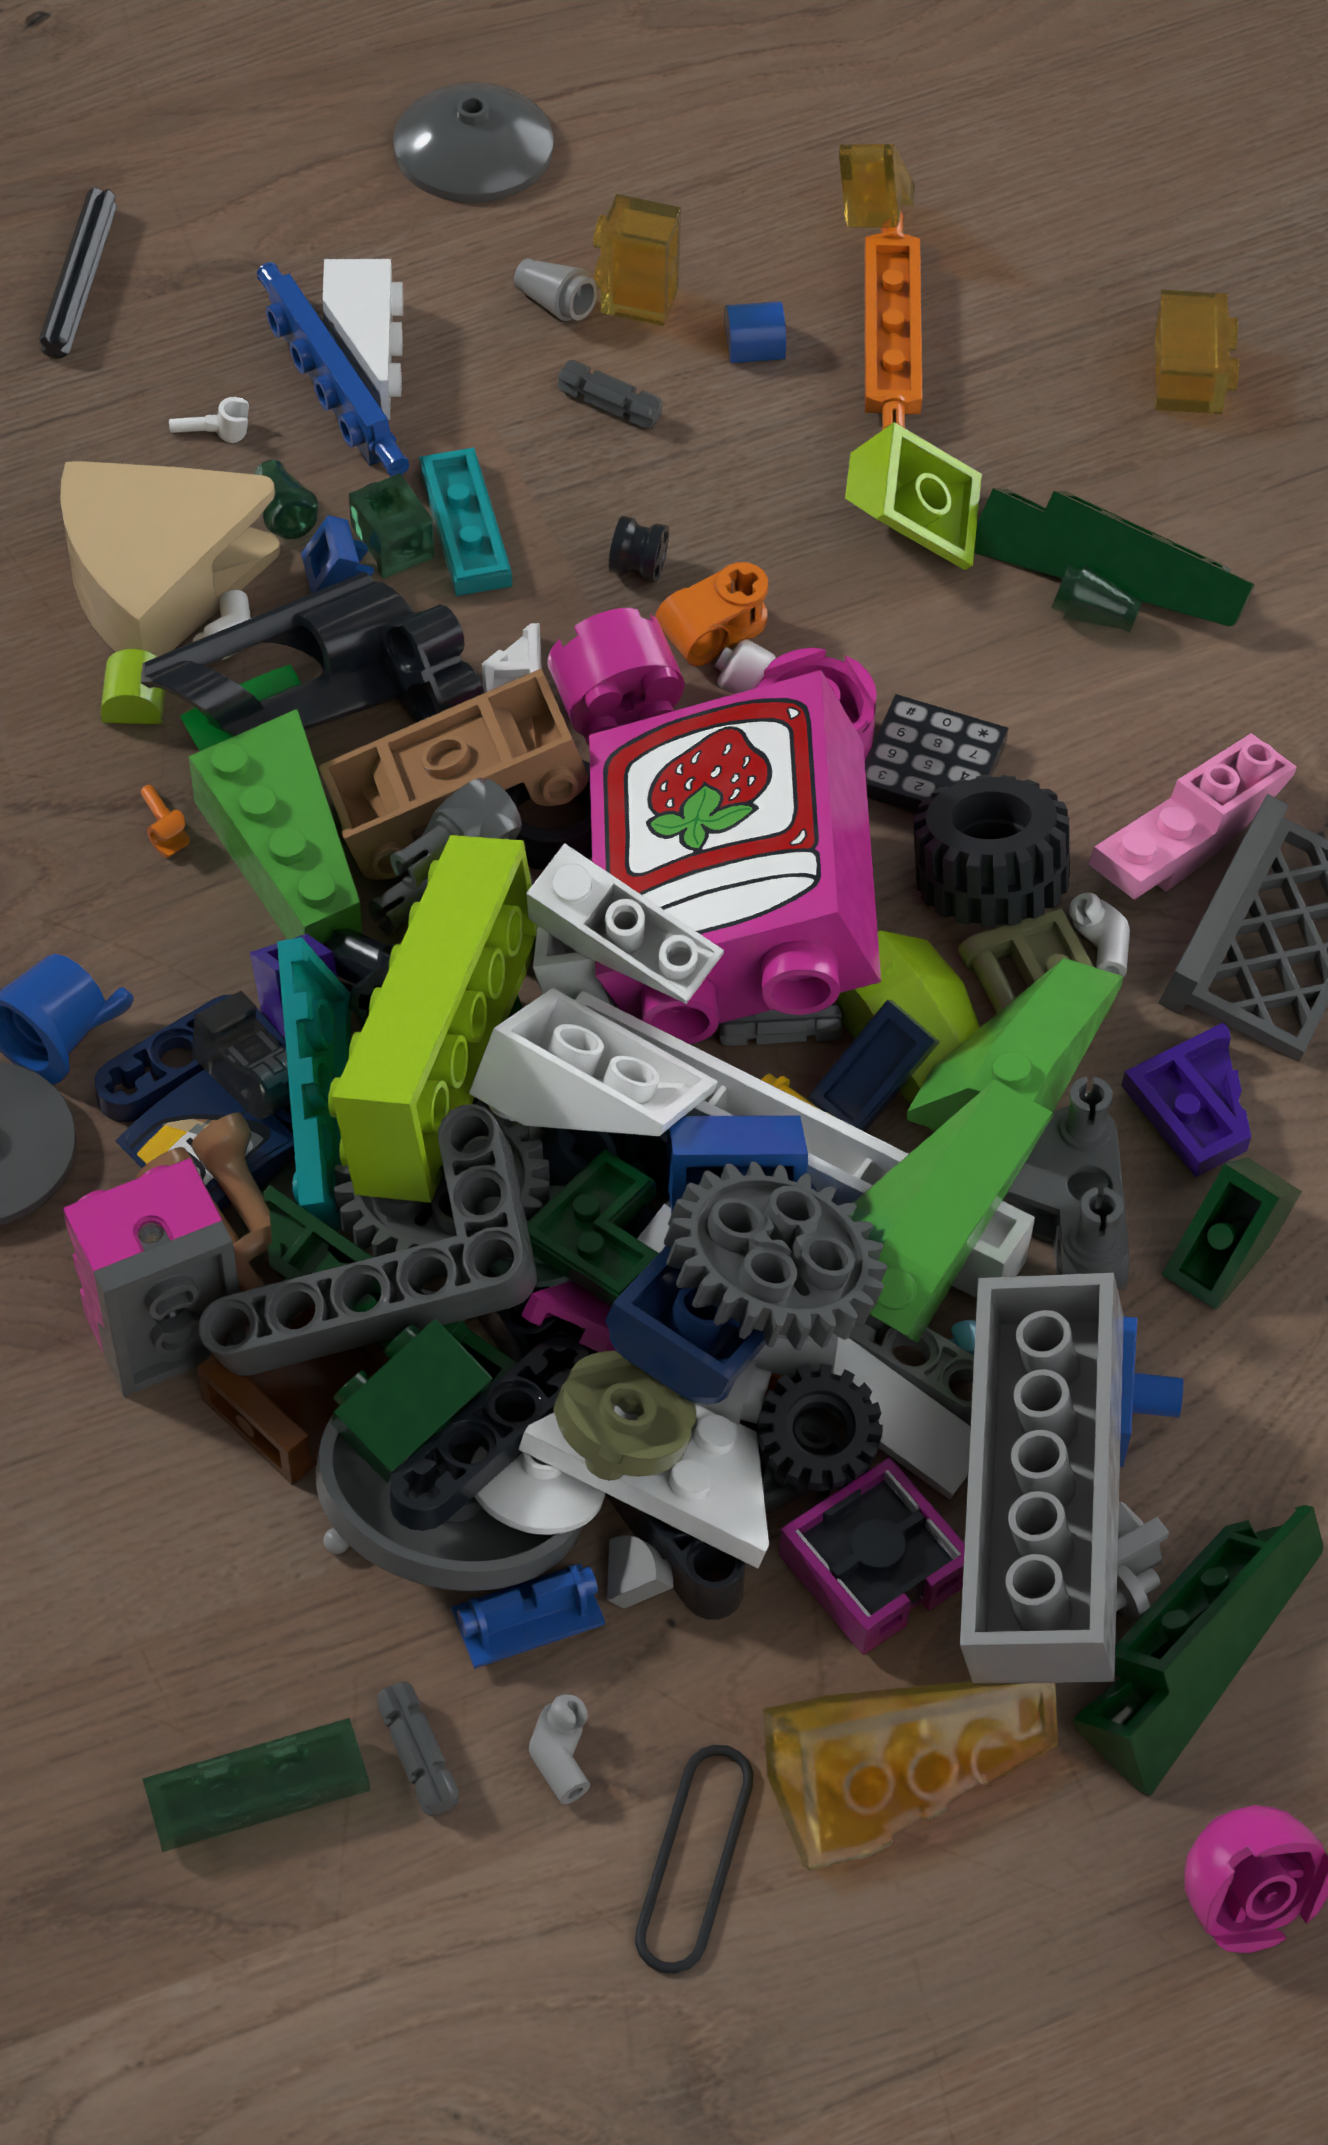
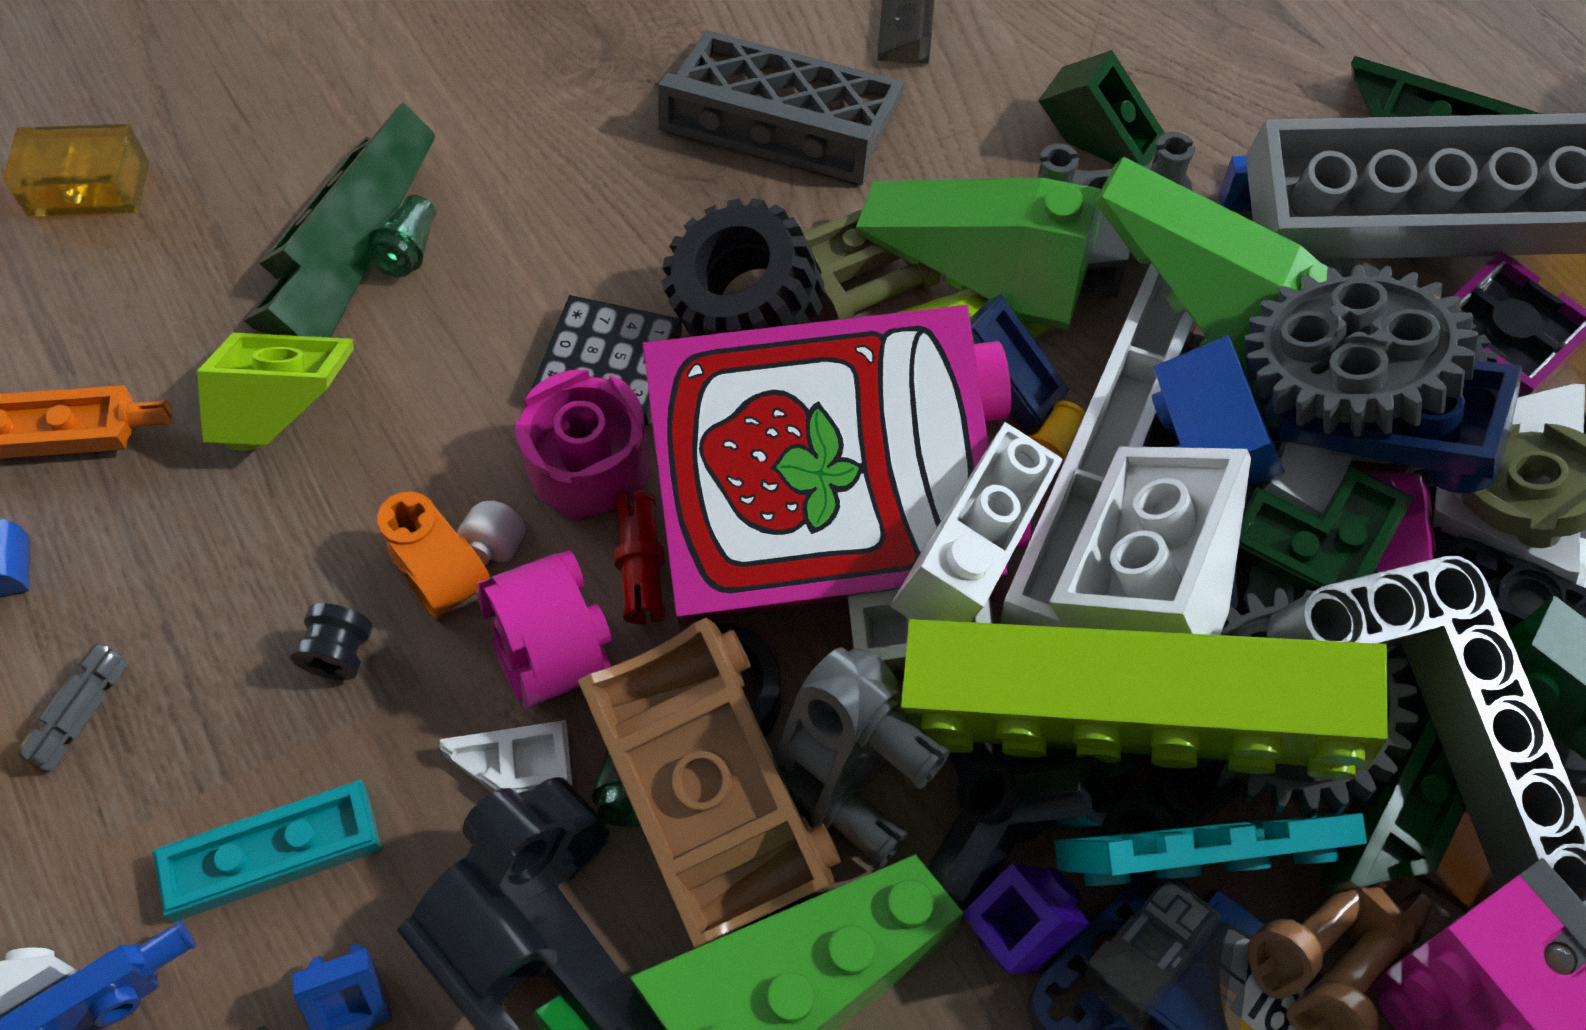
camera: 95 degrees left, 5 degrees up
clear green brick [349,473,434,579] -> none
white arm [1069,892,1130,977] -> none
bright pink slope [1088,733,1297,900] -> none
dark purple wing [1121,1022,1252,1177] -> none

